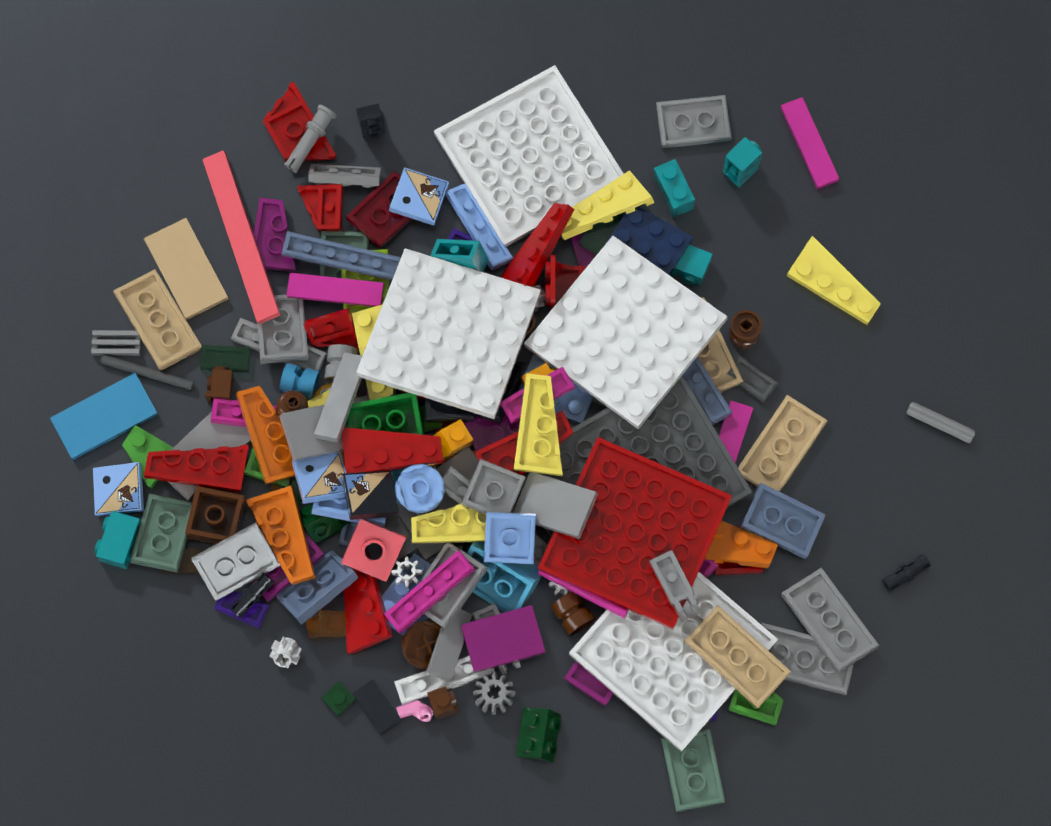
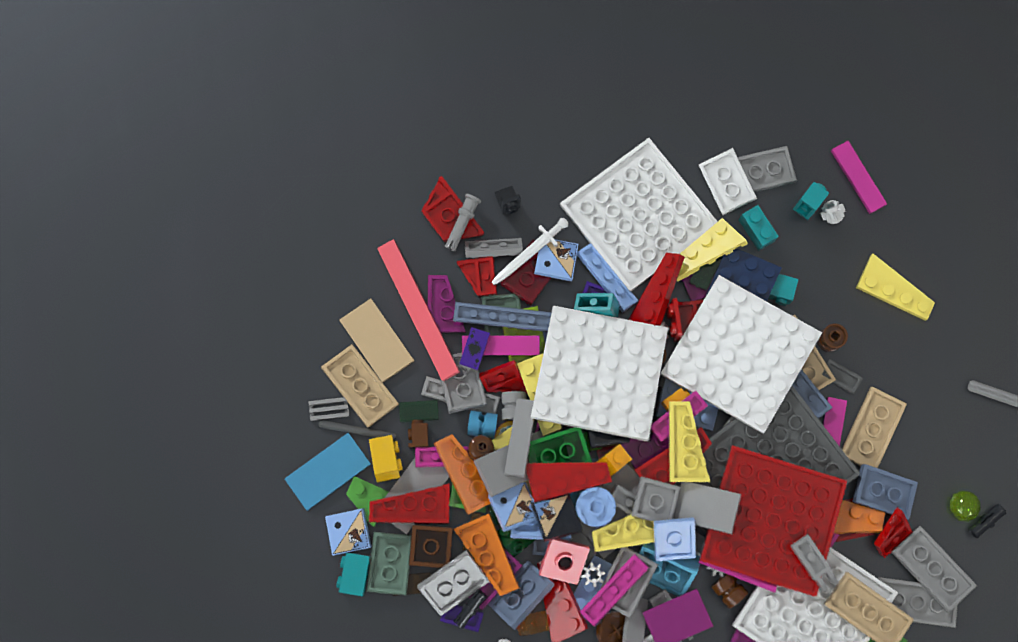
camera: 10 degrees left, 5 degrees up
none -> yellow brick [369,435,403,483]
none -> dark purple tile [459,327,490,370]
none -> white sword [492,218,569,285]
none -> white tile [699,148,757,215]
none -> white gear [821,200,845,224]
none -> red wing [874,507,913,558]
none -> clear neon green hair [950,491,981,522]

